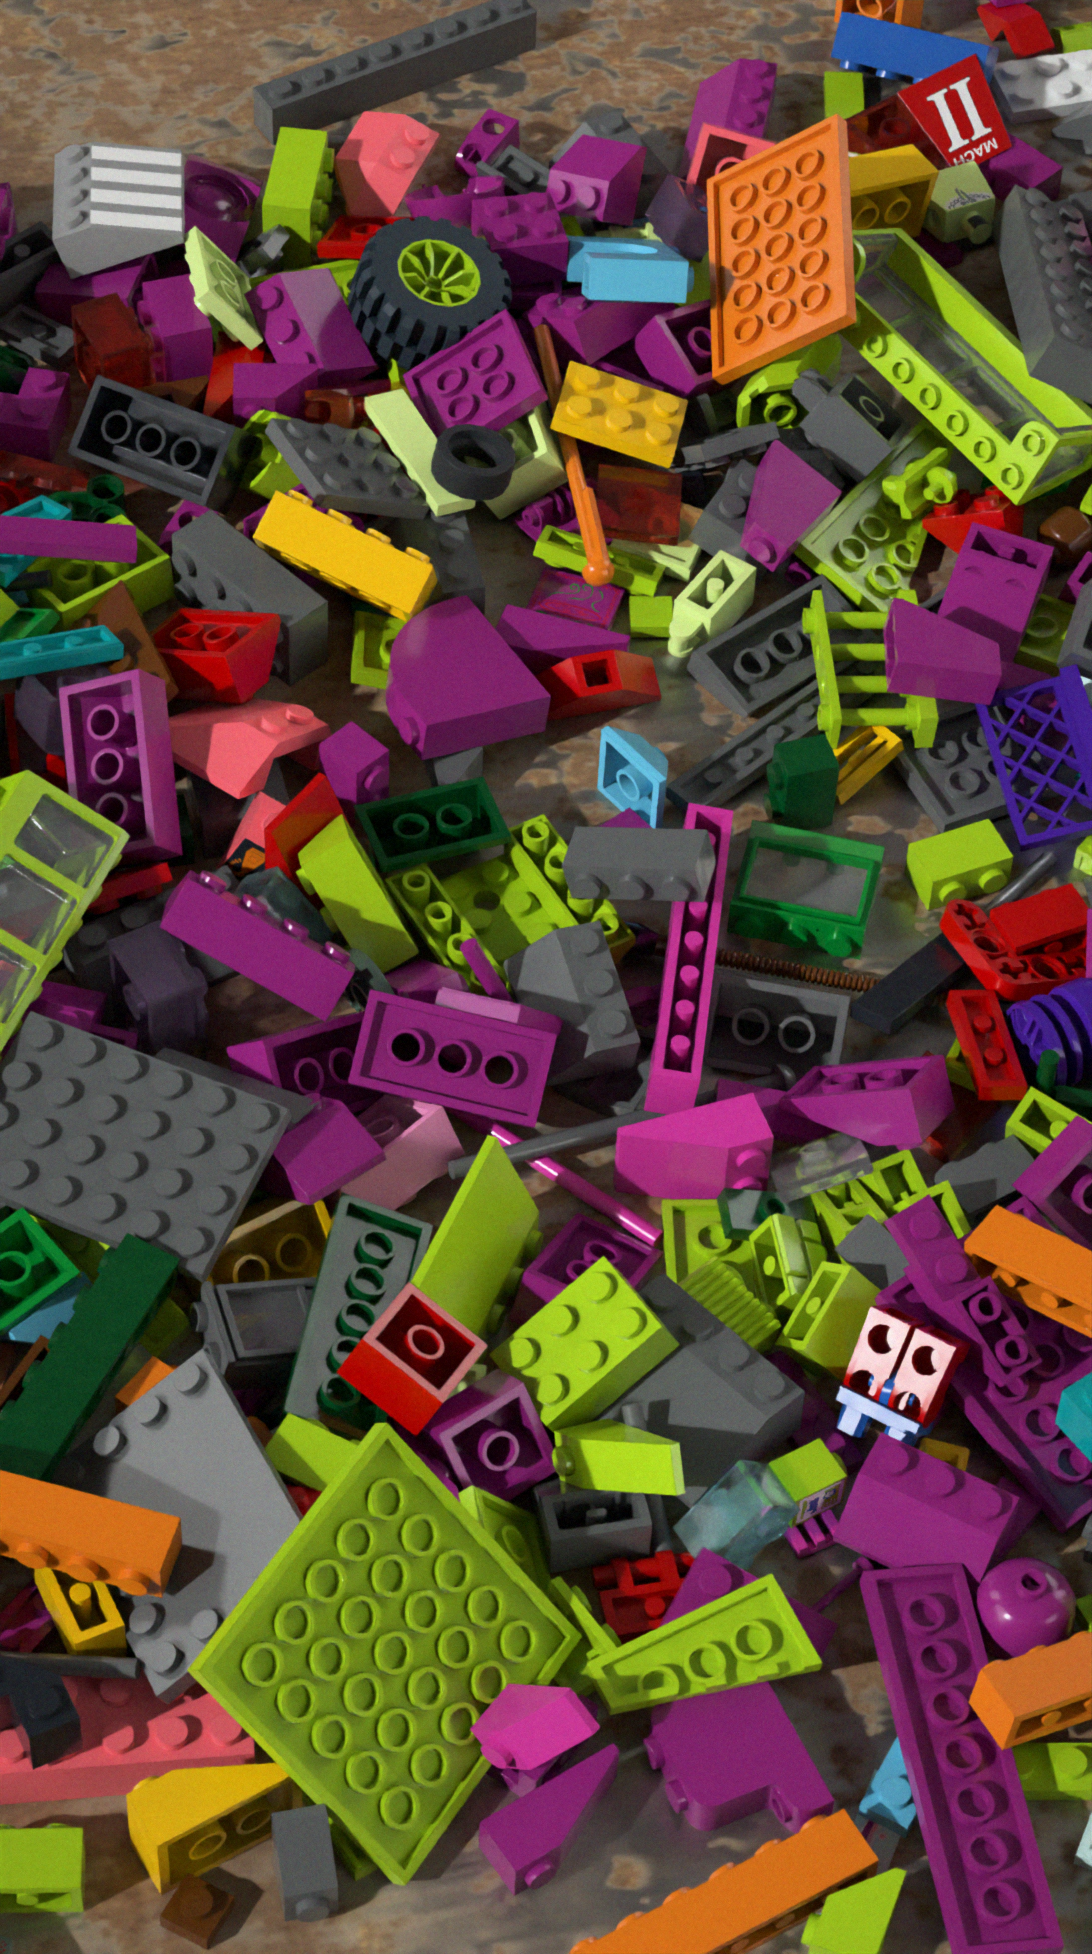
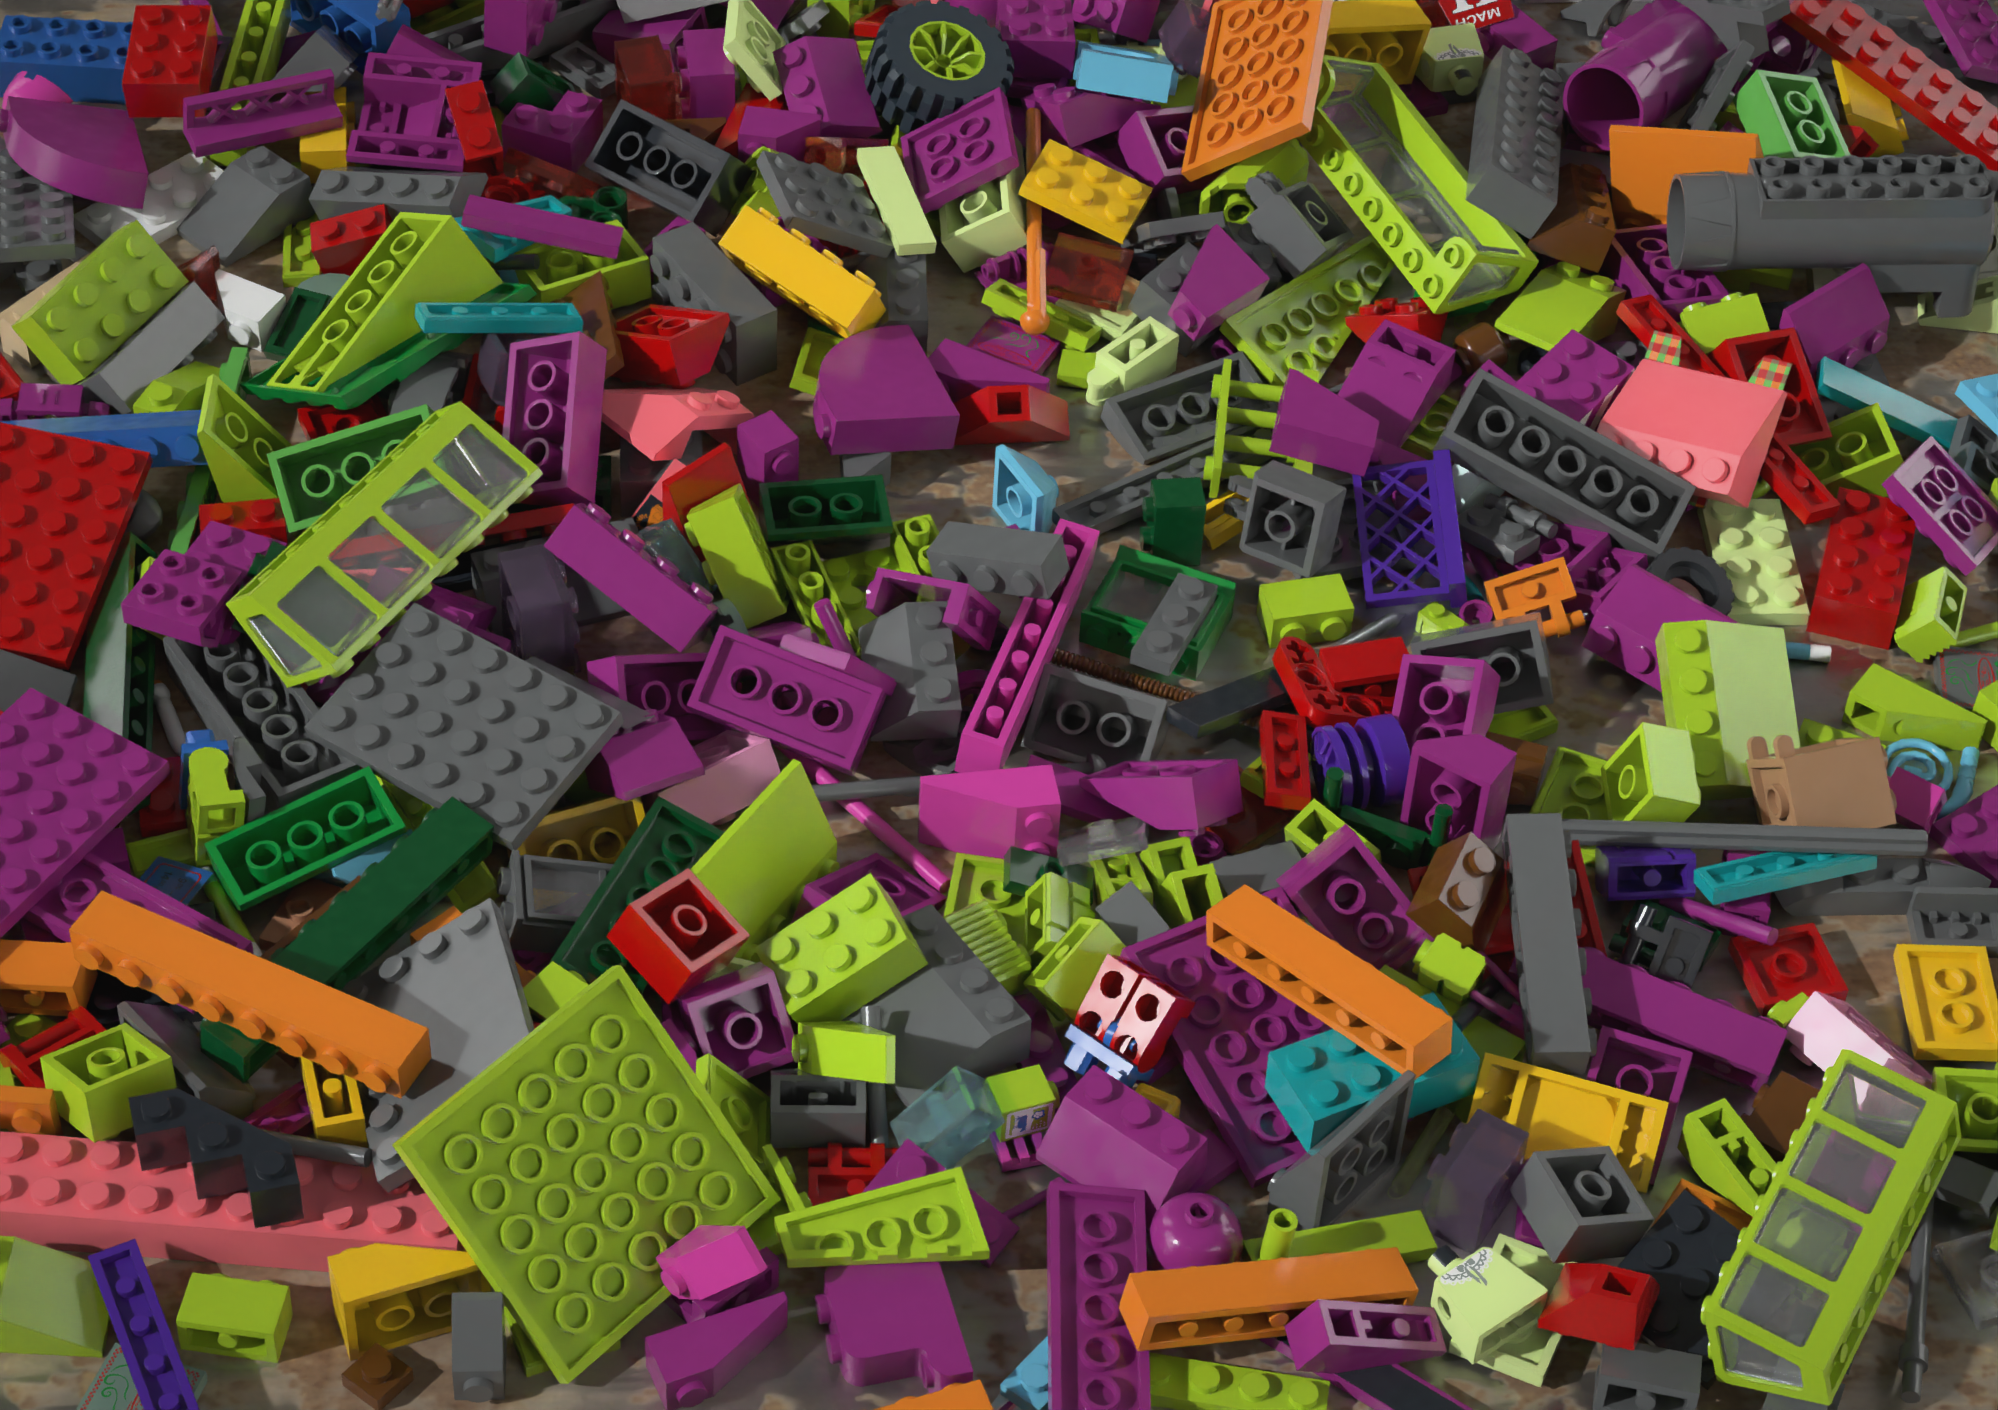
camera: 10 degrees right, 5 degrees down
black tyre [431,424,515,501] -> none
lime hips [882,447,958,519] -> none
magenta slope [884,1194,1042,1387] -> none
none -> magenta panel [865,567,1001,651]
none -> dark grey plate [1130,573,1218,677]
none -> magenta plate [1190,831,1227,866]
none -> dark grey hinge [1223,460,1347,578]

